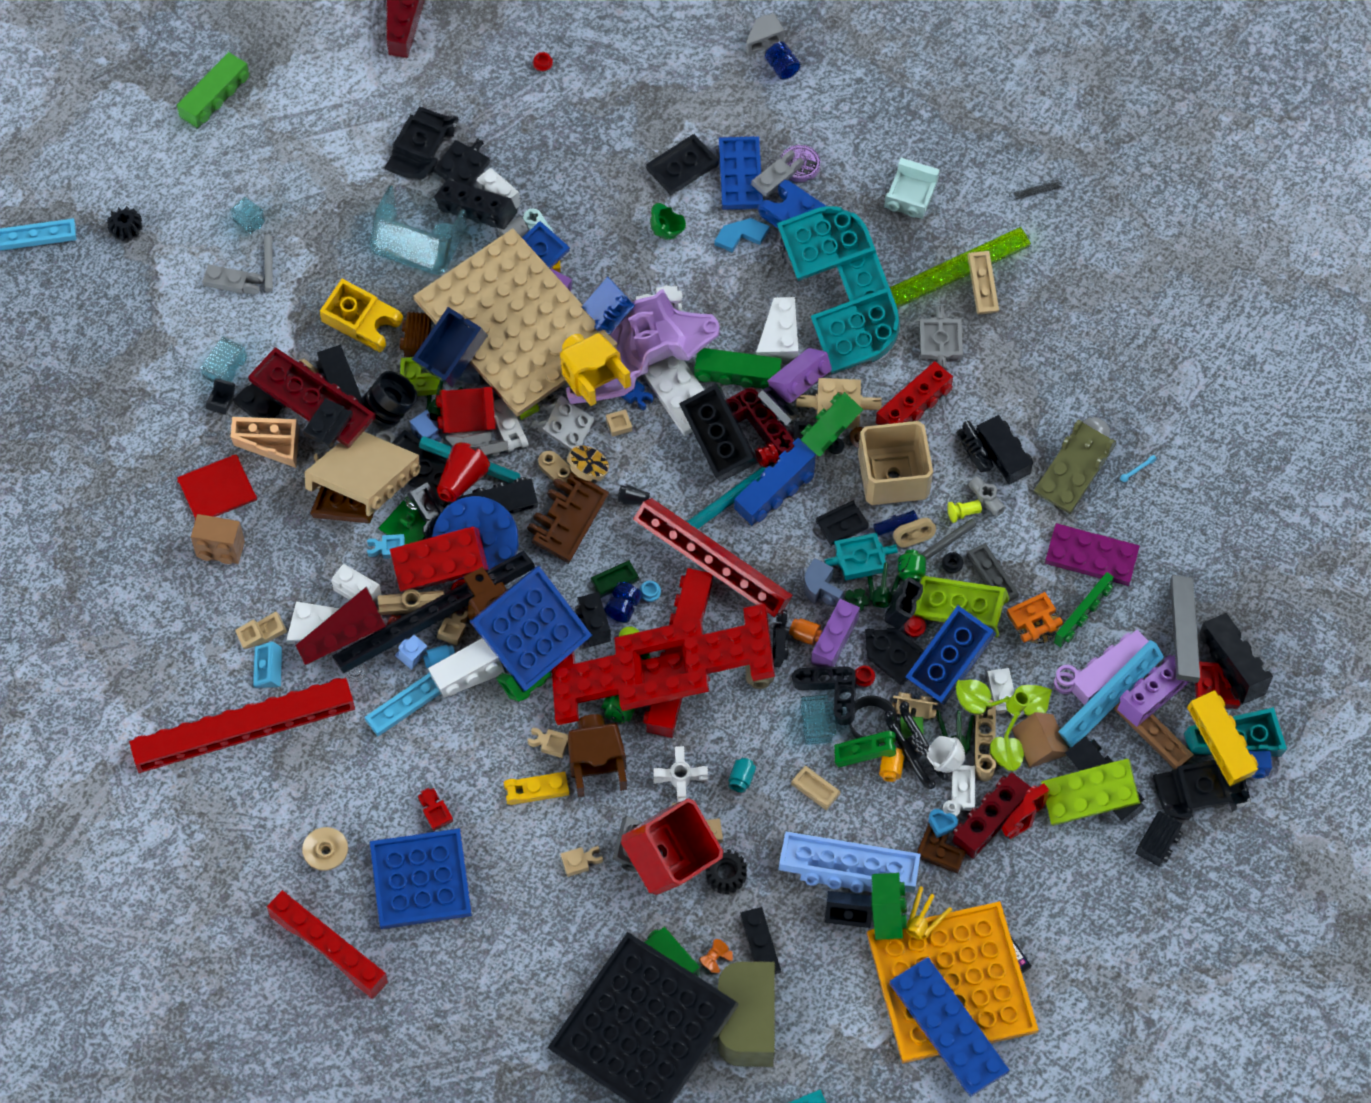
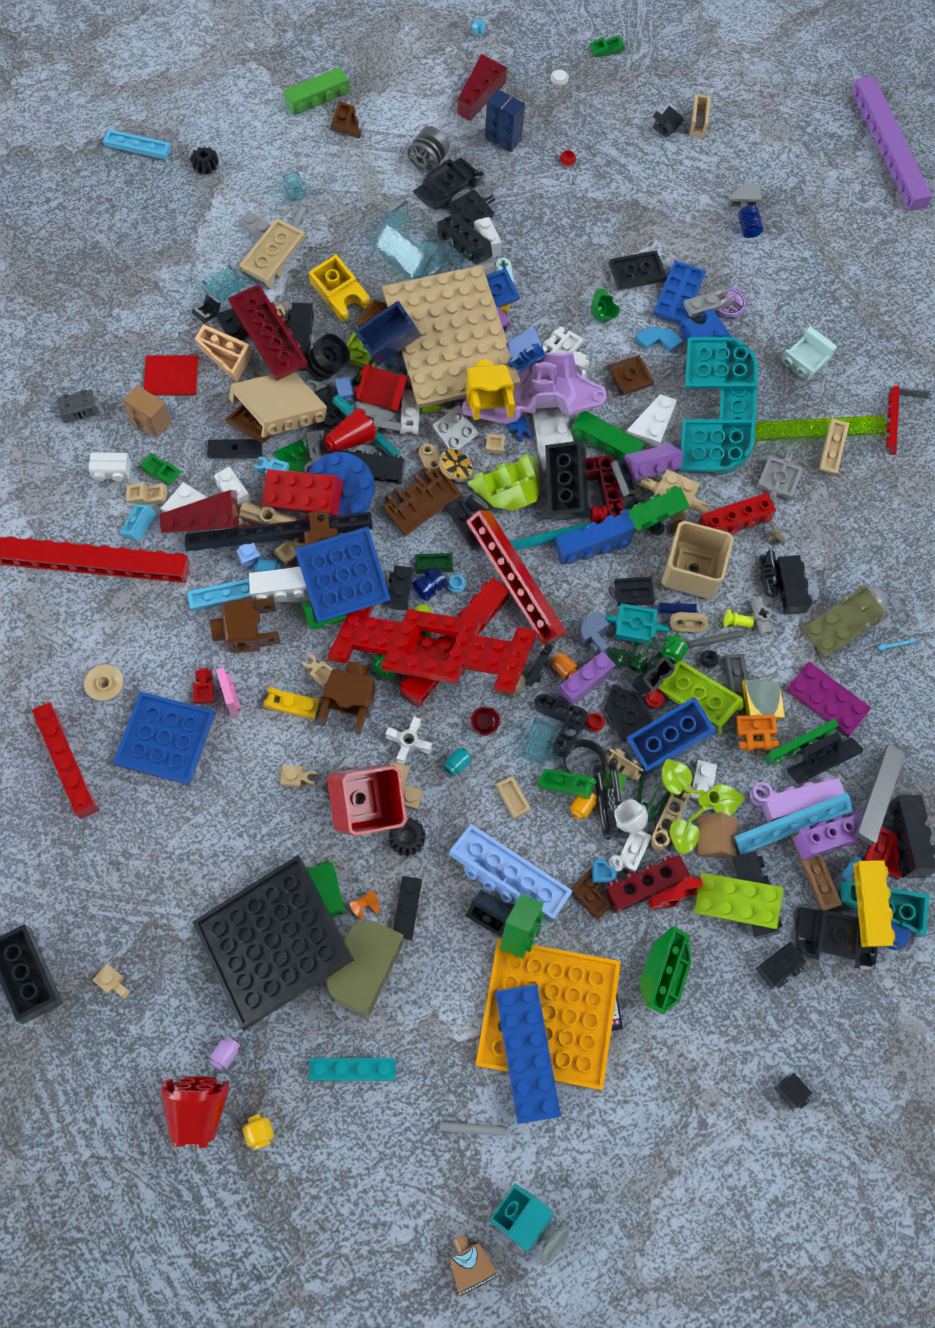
camera: 20 degrees right, 5 degrees up
black plate [303,398,353,449] -> none
yellow plant [905,886,952,940] -> none
none -> dark grey hinge [57,389,98,423]
none -> white brick [89,452,131,482]
none -> green slope [140,452,181,486]
none -> black tile [207,439,263,459]
none -> reddish brown piece [210,597,281,653]
none -> bright pink plate [216,667,241,718]
none -> tan hinge [239,218,305,289]
none -> reddish brown wing [330,101,361,139]
none -> flat silver wheel [407,126,450,173]
none -> black plate [445,497,481,551]
none -> lime brick [468,453,541,511]
none -> dark red hair [470,706,500,736]
none -> dark blue piece [485,89,525,152]
none -> white plate [542,326,583,354]
none -> reddish brown plate [607,355,654,396]
none -> green wedge [639,926,692,1015]
none -> tile [742,679,785,720]
none -> dark tan plant [768,524,786,545]
none -> black brick [774,1072,812,1109]
none -> black bracket [787,732,863,784]
none -> dark azure tile [841,856,862,880]
none -> red plate [886,386,900,455]

